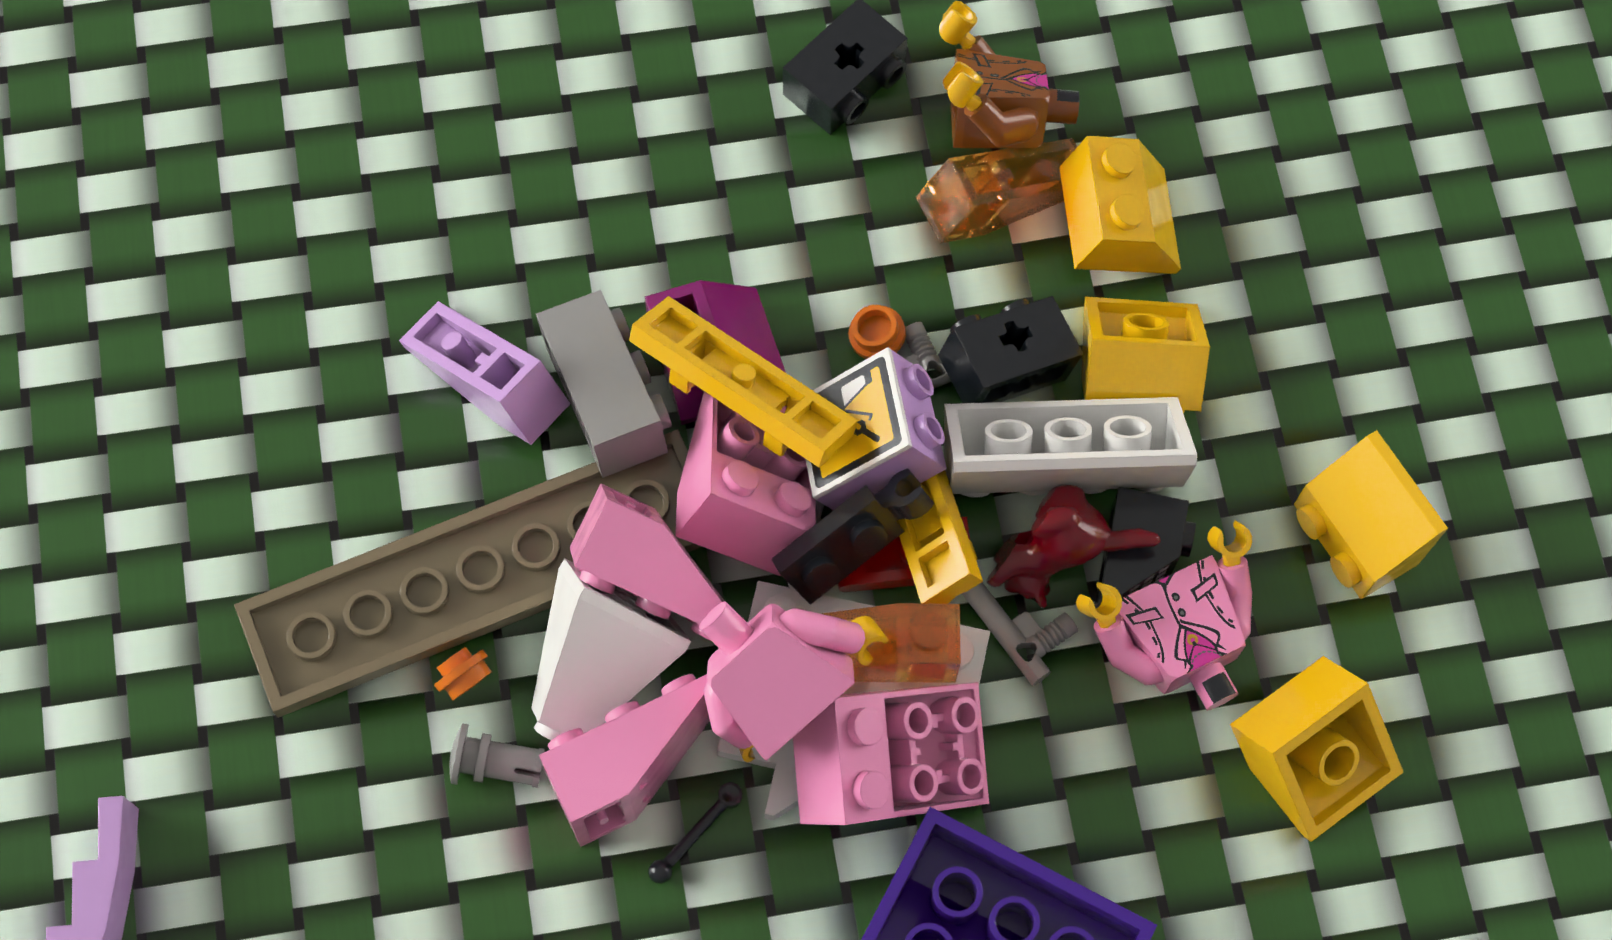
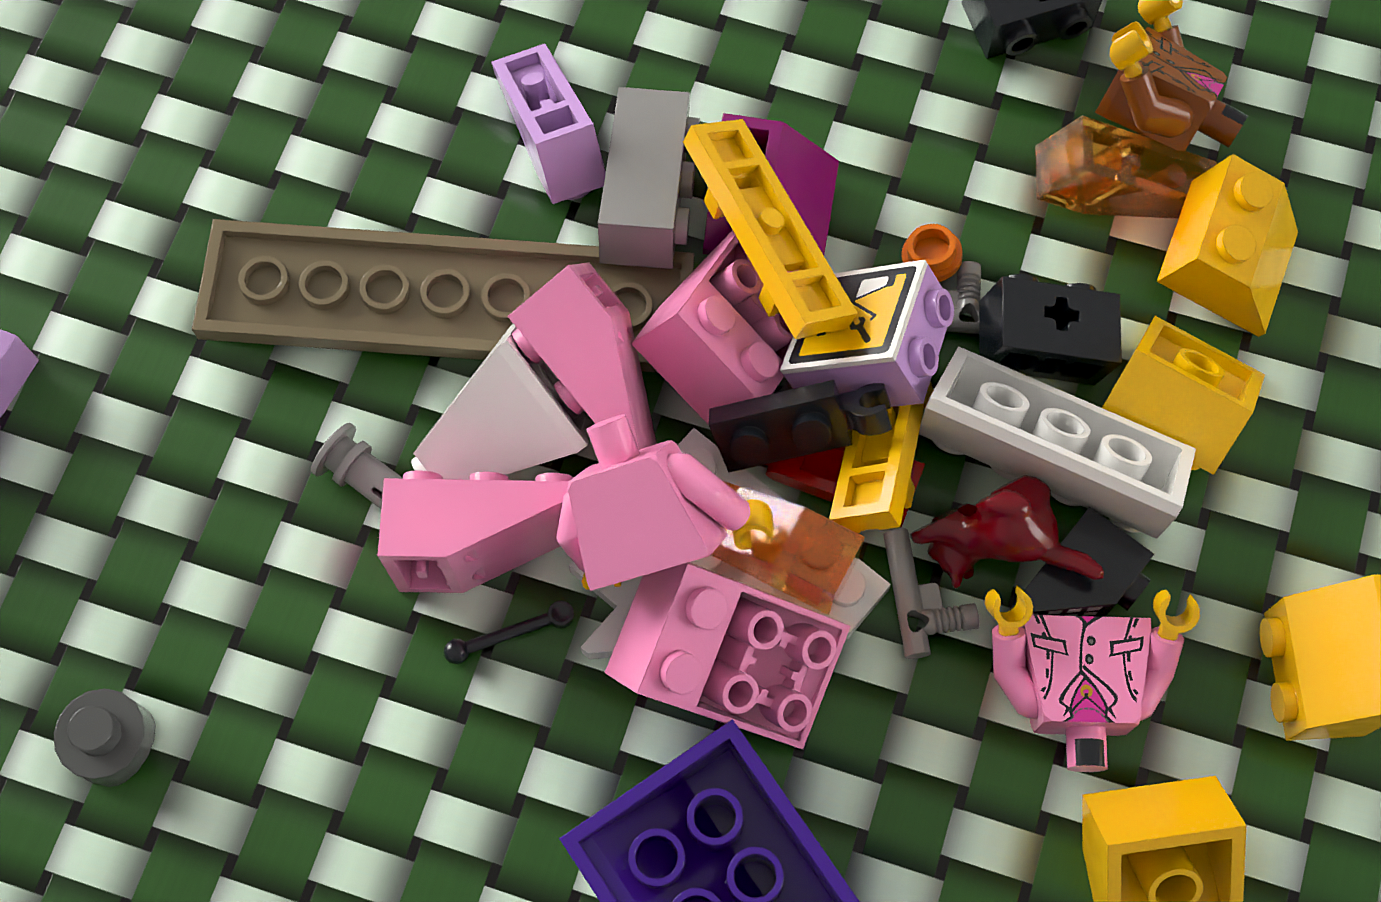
camera: 30 degrees right, 0 degrees up
orange plate [434,647,492,701] -> none

